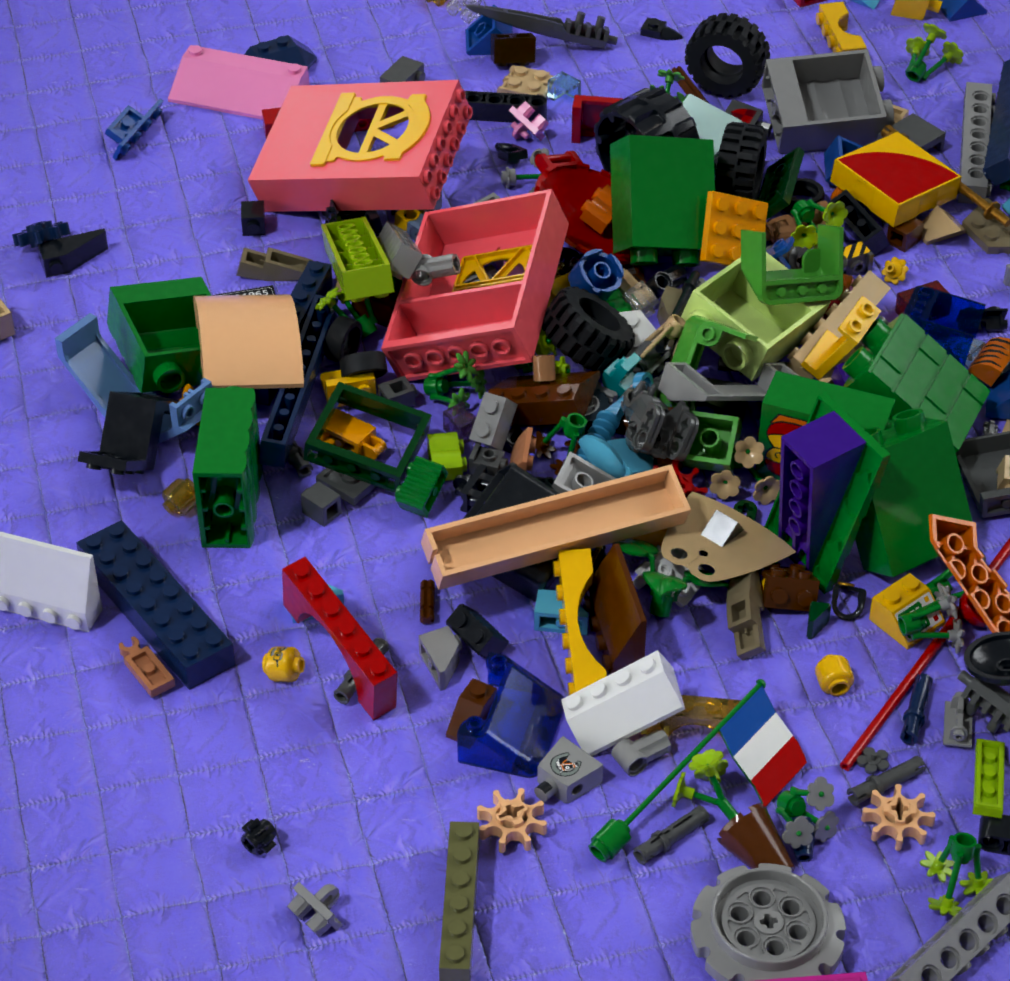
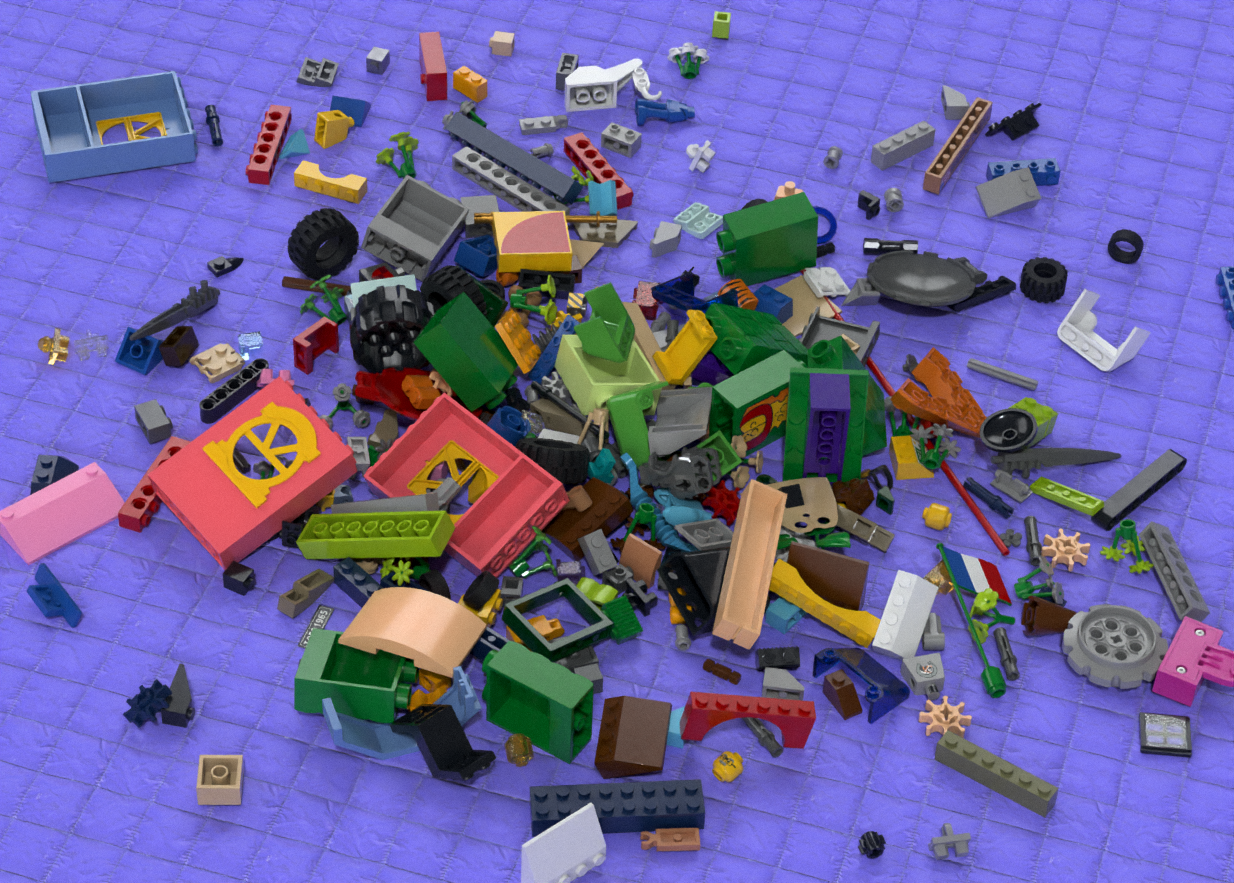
camera: 60 degrees left, 0 degrees up
none -> reddish brown slope [594,696,672,779]

